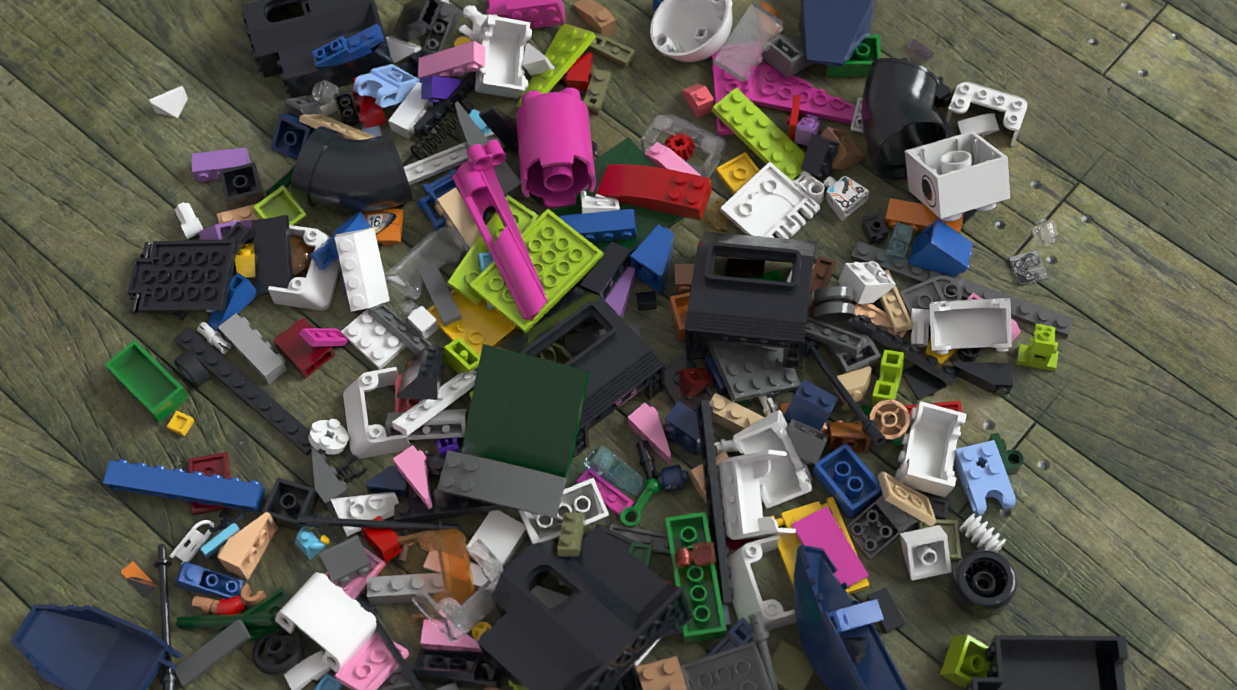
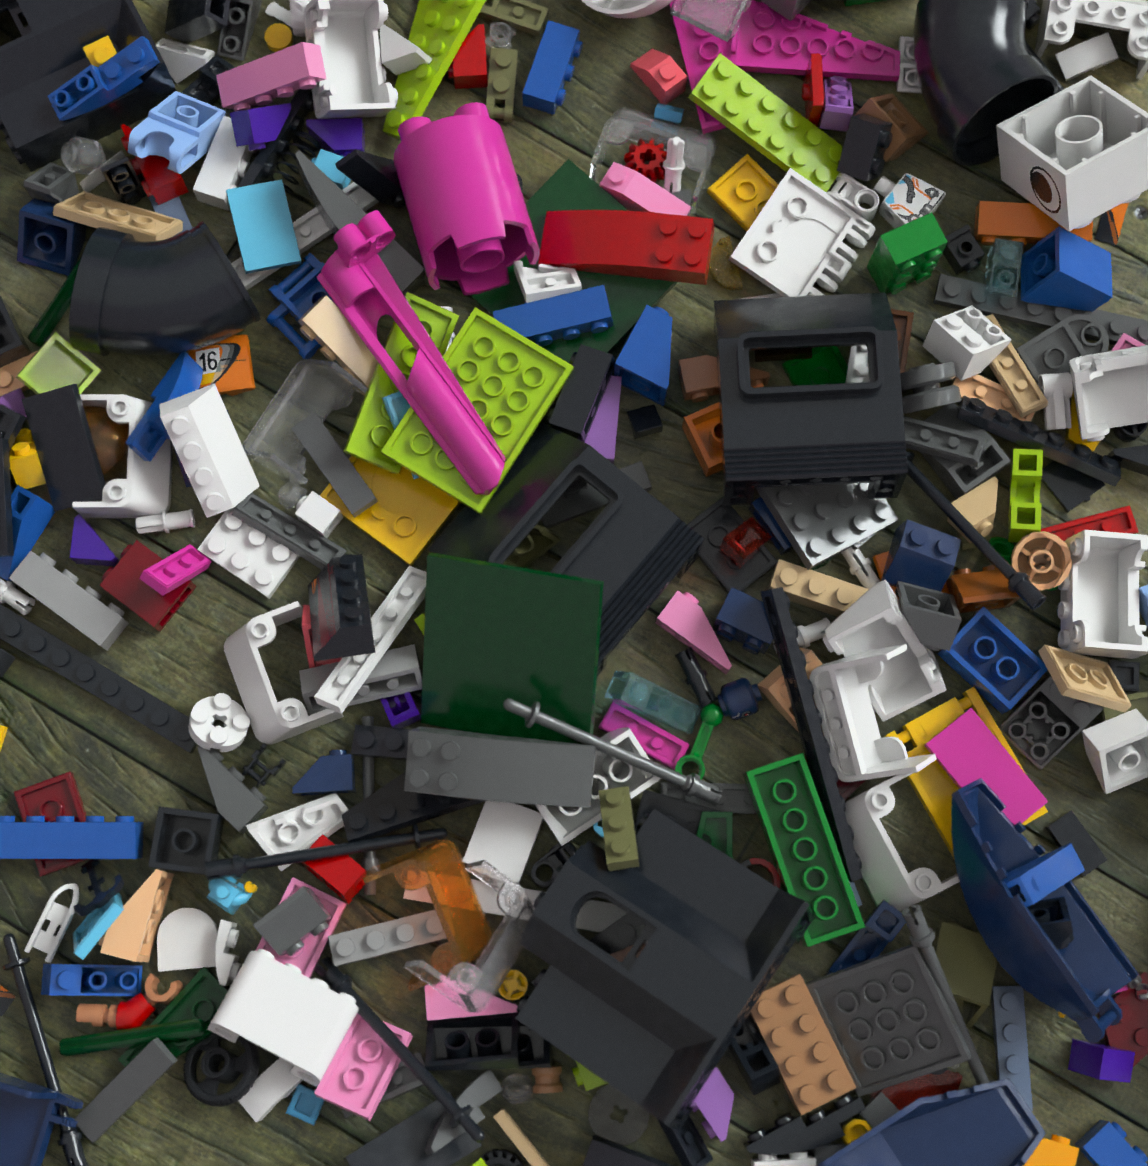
camera: 15 degrees left, 15 degrees up
bright pink slope [393,445,432,509] -> none
lime slope [444,337,480,373] -> none
clear red plate [675,542,716,567] -> none
none -> dark purple slope [69,514,120,567]
none -> yellow plate [82,36,117,68]
none -> white axle [135,509,195,534]
none -> white tile [157,908,218,972]
none -> white slope [215,919,242,986]
none -> medium azure tile [226,179,301,274]
none -> dark purple slope [306,118,365,157]
none -> clear plate [485,22,516,49]
none -> dark grey bar [503,699,723,806]
none -> blue brick [522,20,583,115]
none -> dark azure tile [654,103,685,124]
none -> white axle [663,137,685,193]
none -> green brick [867,212,948,295]
none -> sticker [1095,203,1128,245]

